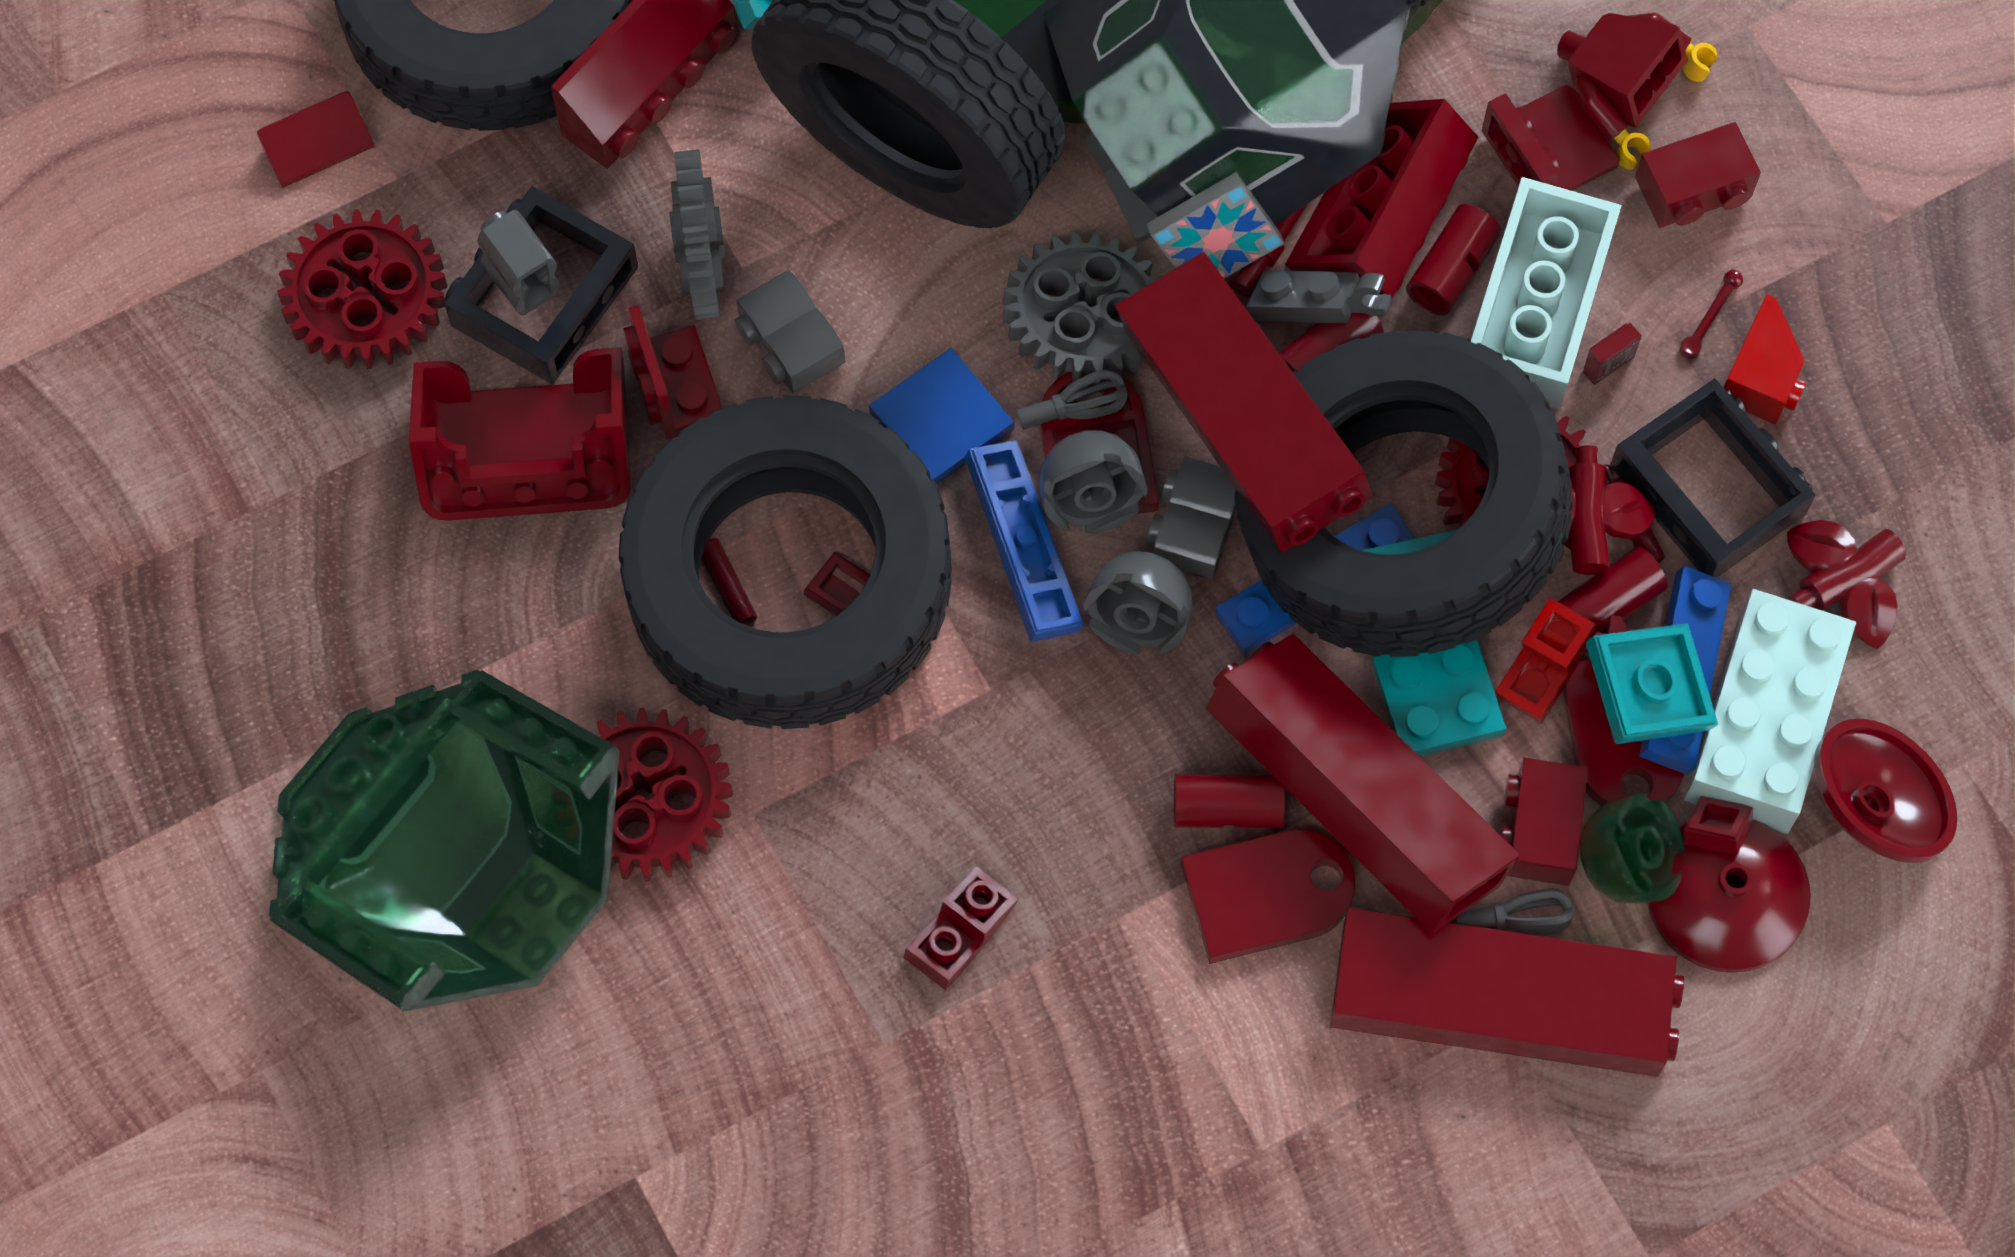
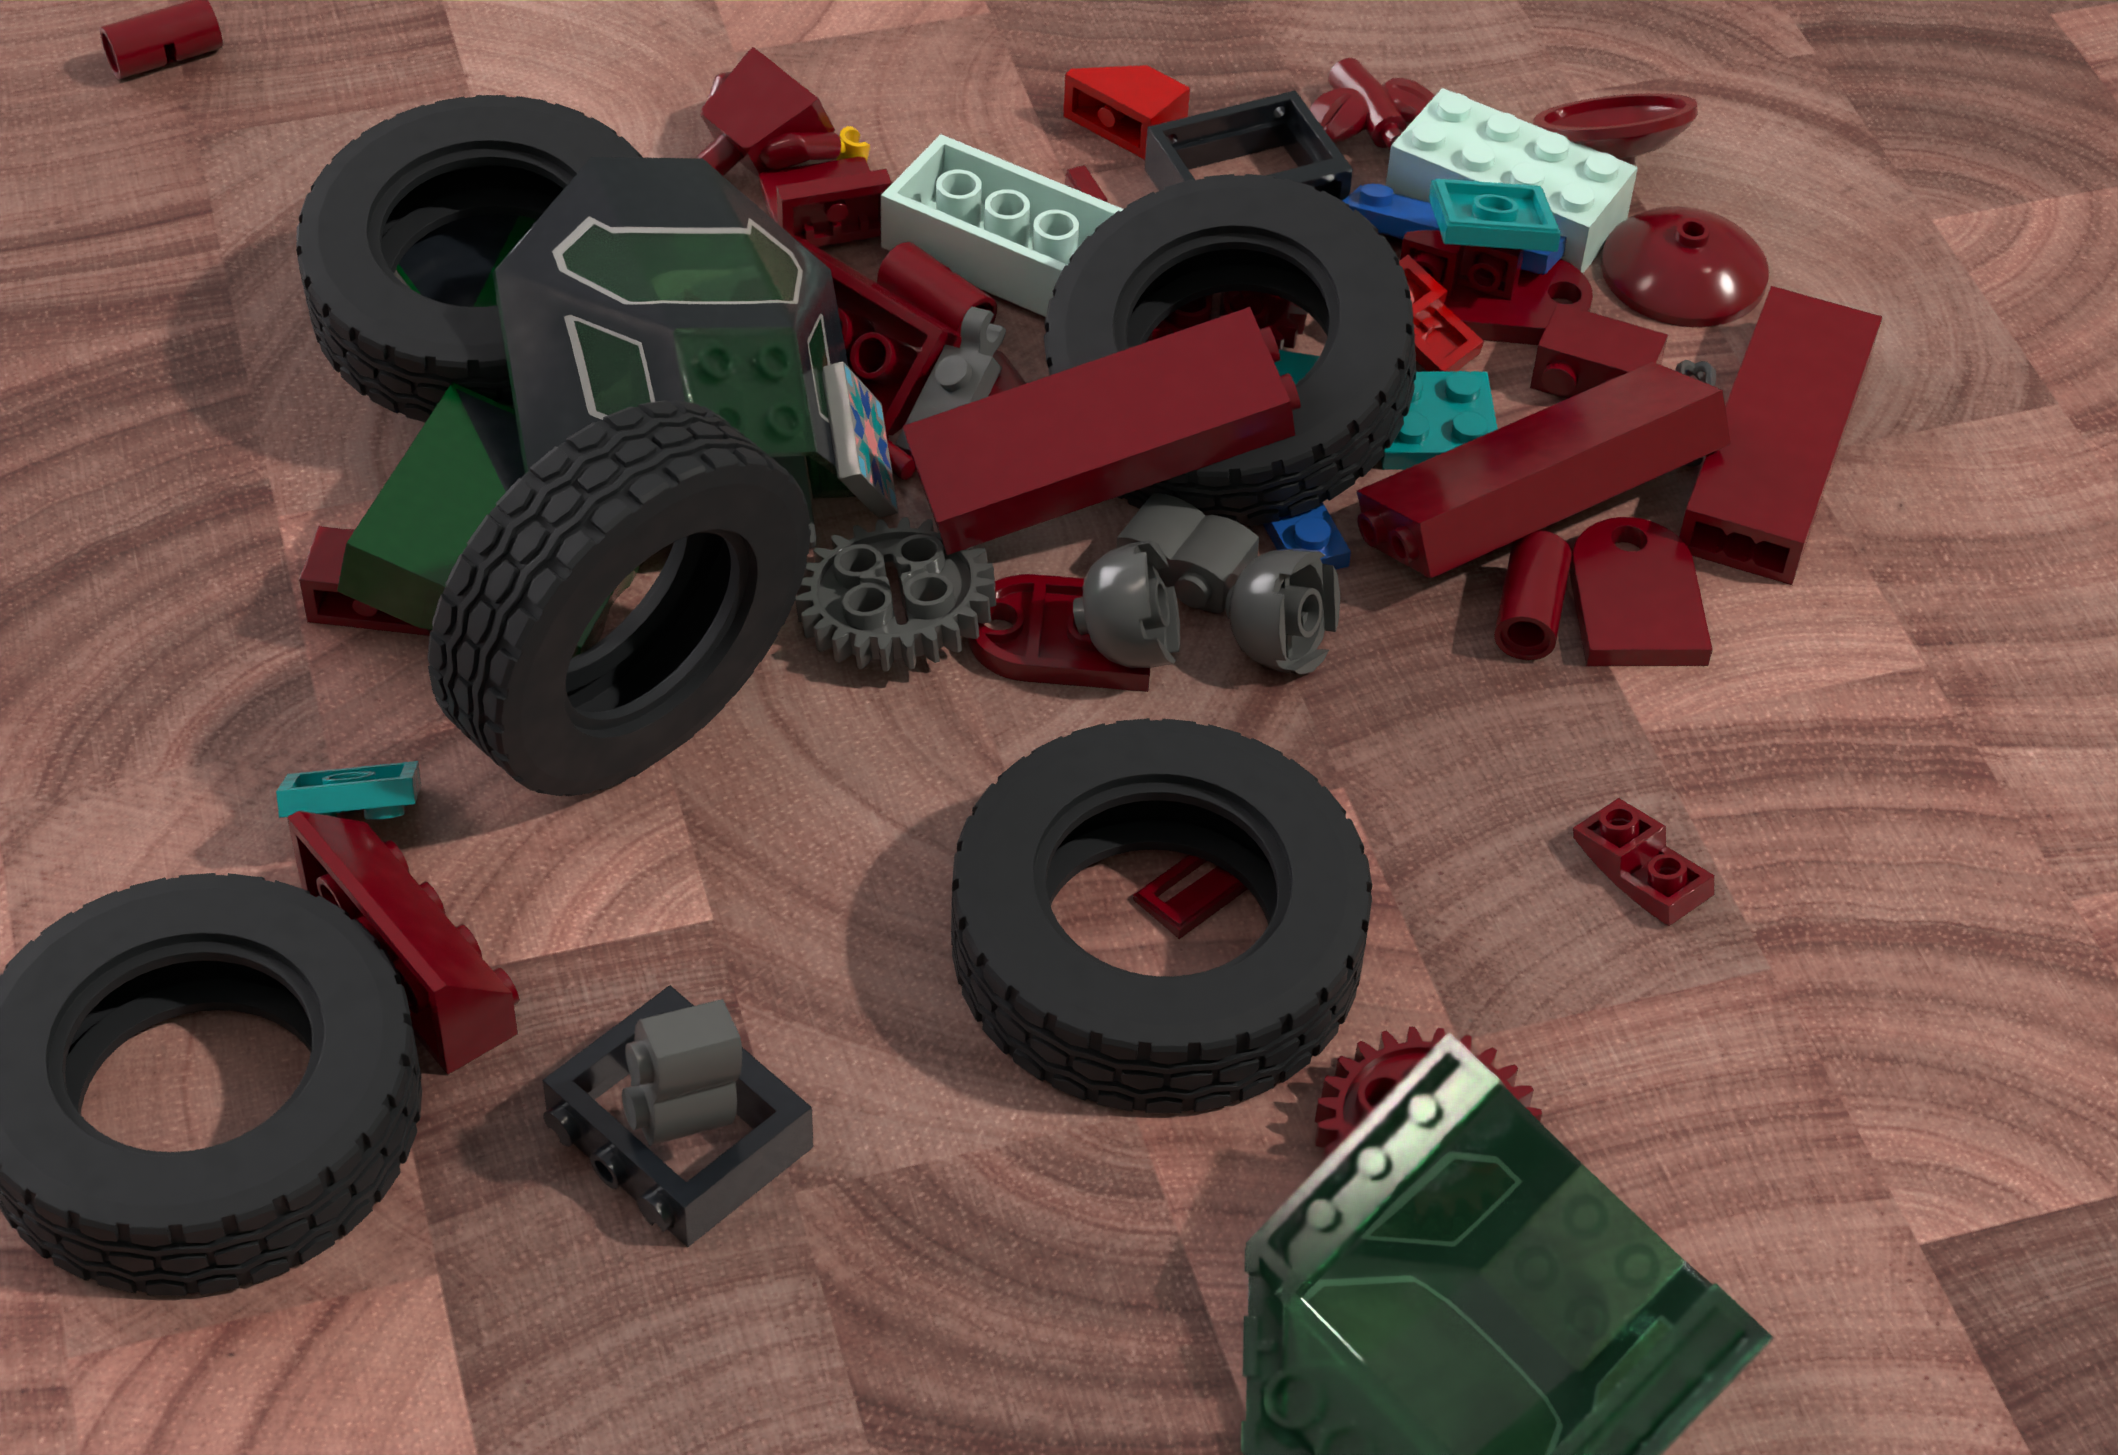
camera: 80 degrees left, 20 degrees down
dark red slope [257,91,375,188] -> none
dark red gear [277,209,448,369] -> none
dark red windscreen [409,347,630,521] -> none
dark red bracket [623,305,722,440] -> none
dark grey gear [669,149,725,320] -> none
dark grey brick [734,269,846,393] -> none
blue tile [869,348,1014,485] -> none
blue plate [965,440,1084,642] -> none
dark grey piece [1017,369,1127,430] -> none
clear green cylinder [1580,793,1684,904] -> none
dark red brick [1635,122,1761,228] -> none
dark red hinge [1680,269,1743,359] -> none
dark red tile [1684,796,1753,856] -> none

